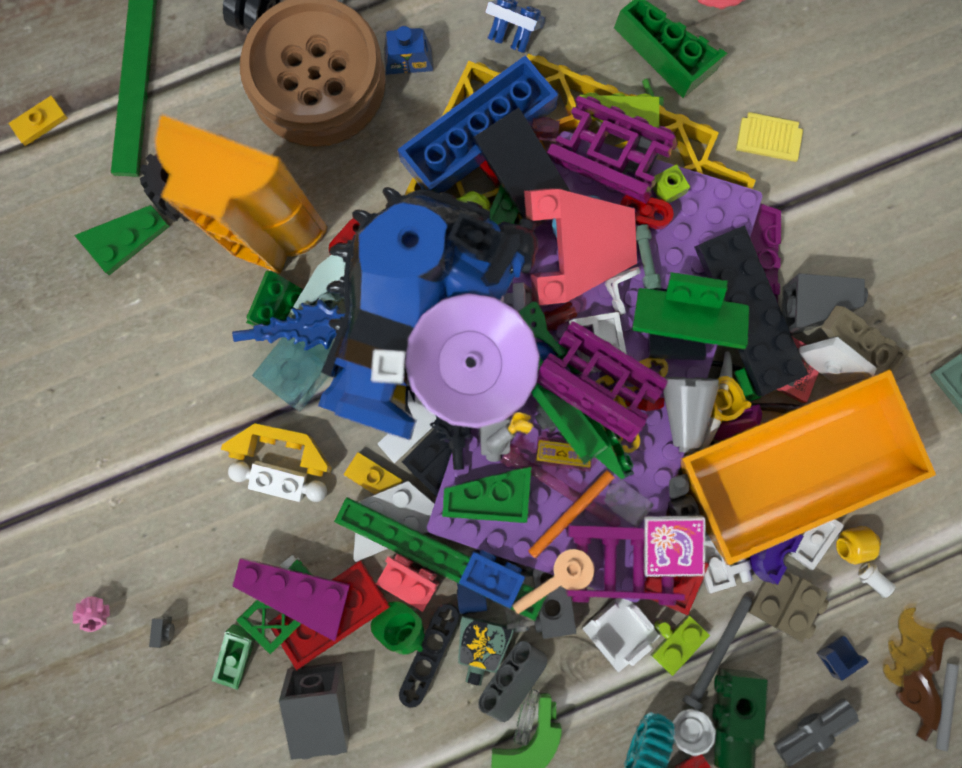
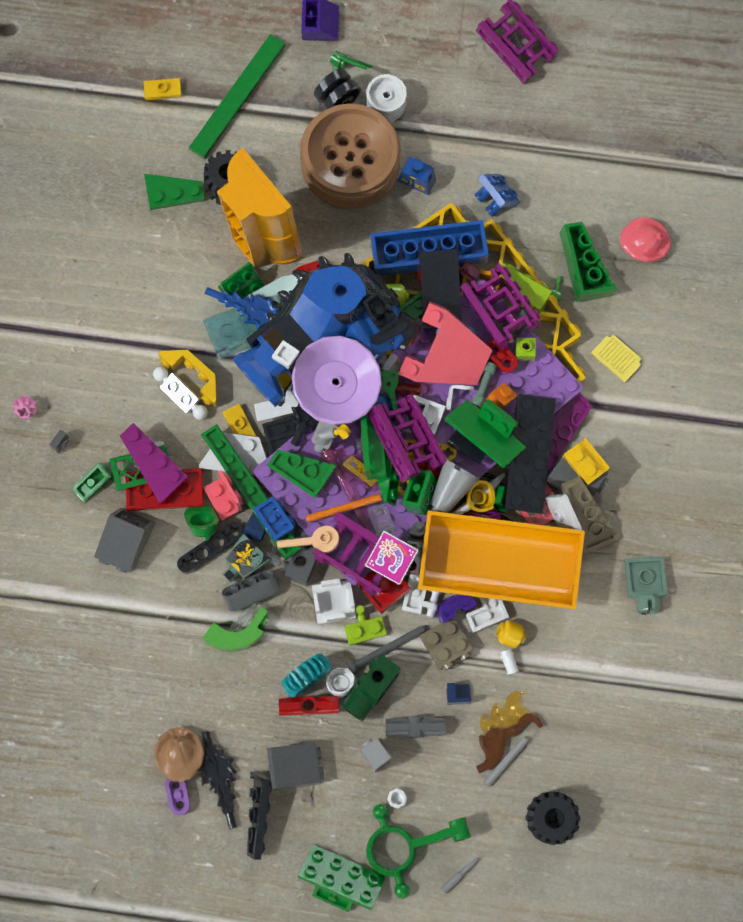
camera: 25 degrees right, 5 degrees down
none -> green brick [402,469,438,516]
none -> orange bracket [484,382,517,410]
none -> yellow plate [563,438,610,486]

